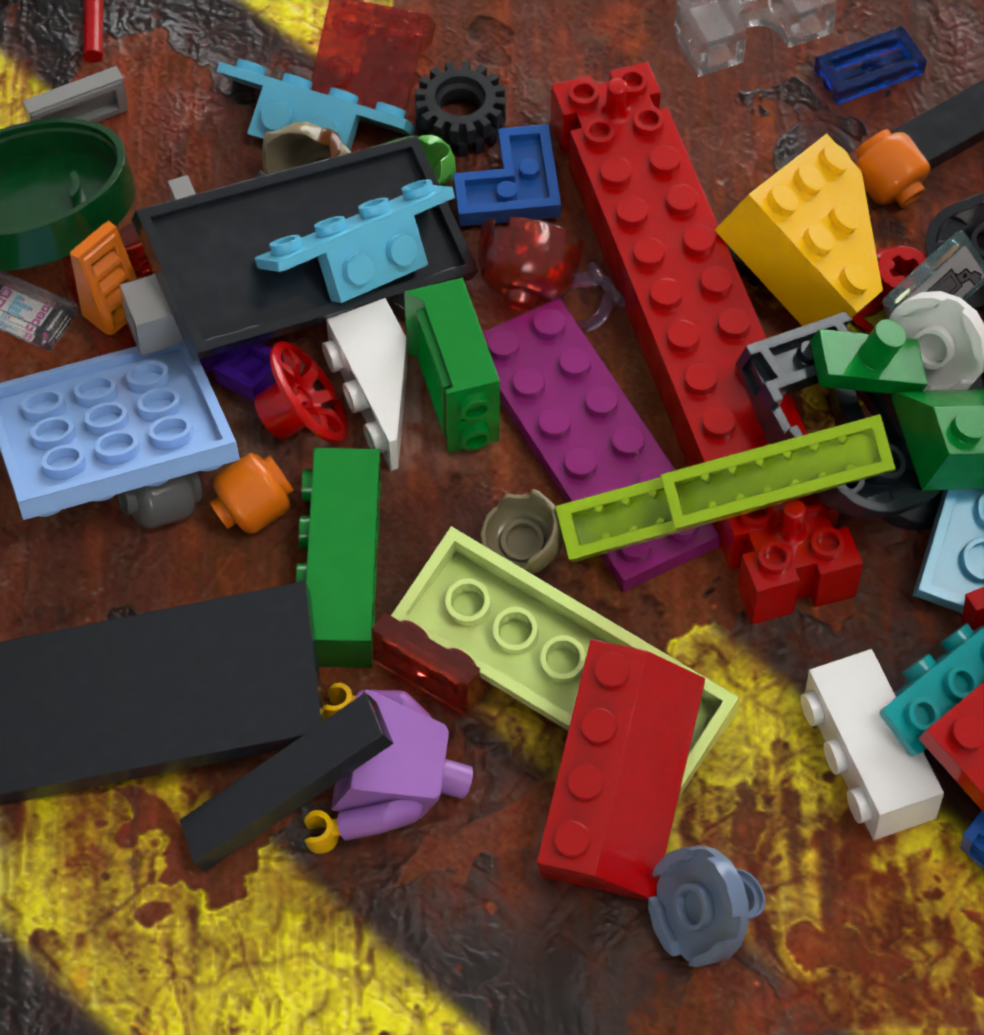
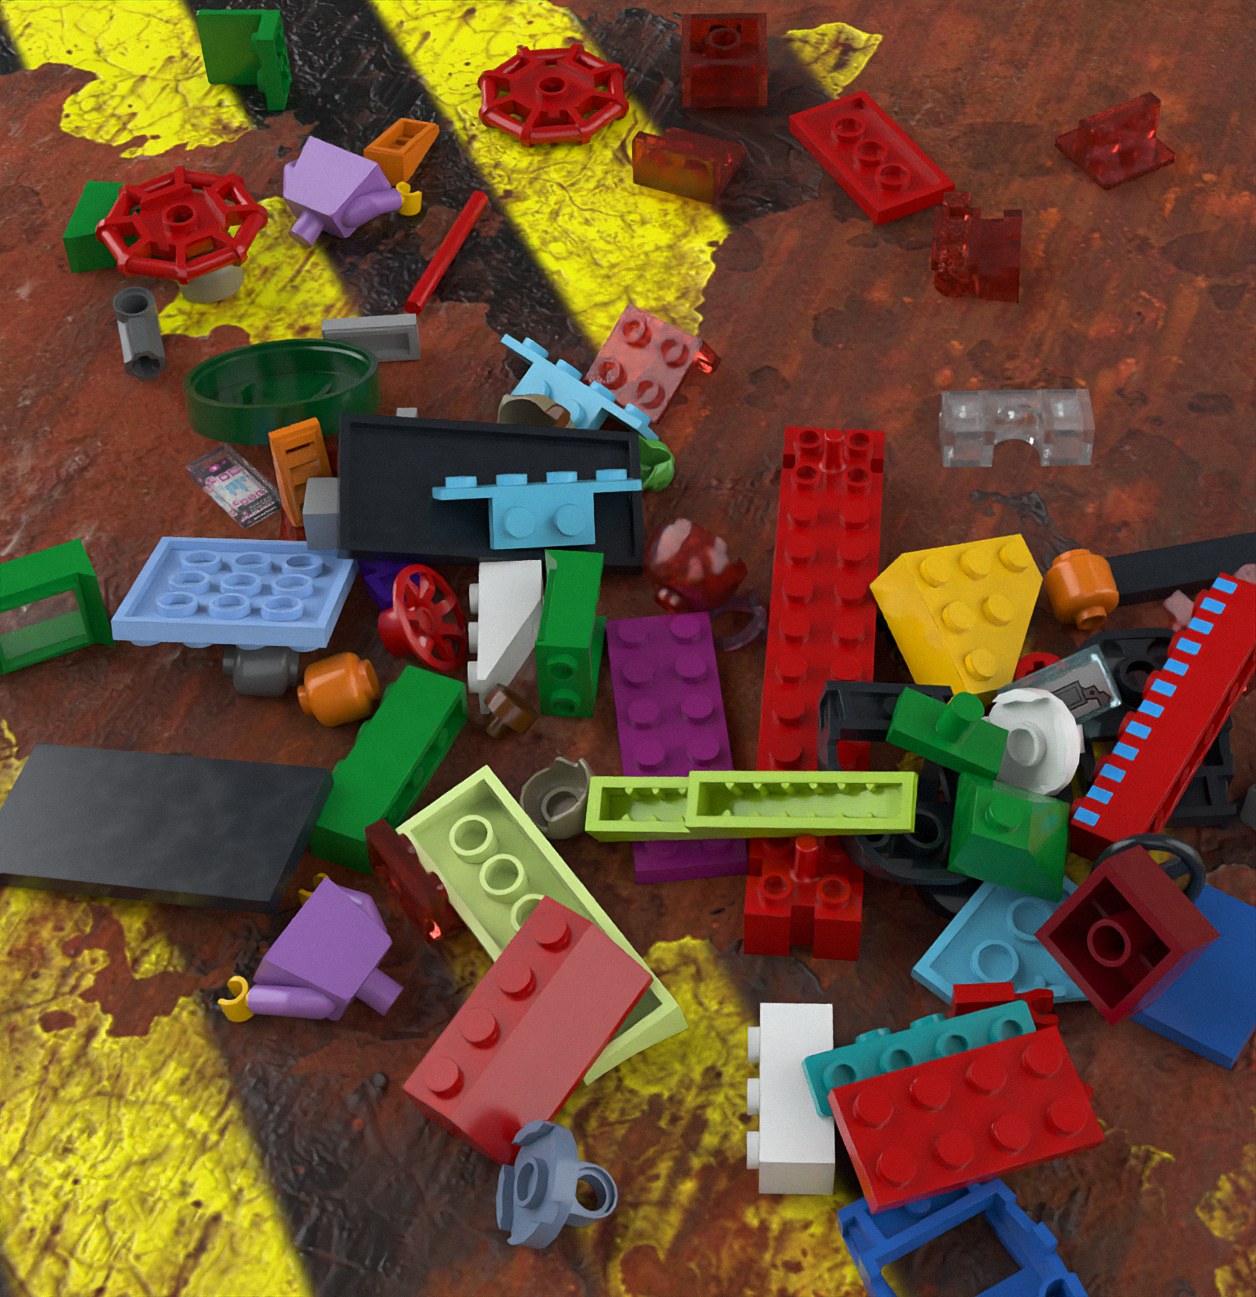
camera: 25 degrees right, 10 degrees down
black tile [179,693,394,871] -> none
black tyre [415,61,506,157] -> none
blue plate [453,124,561,227] -> none
clear blue tile [814,26,927,105] -> none
none -> reddish brown tile [483,683,539,740]

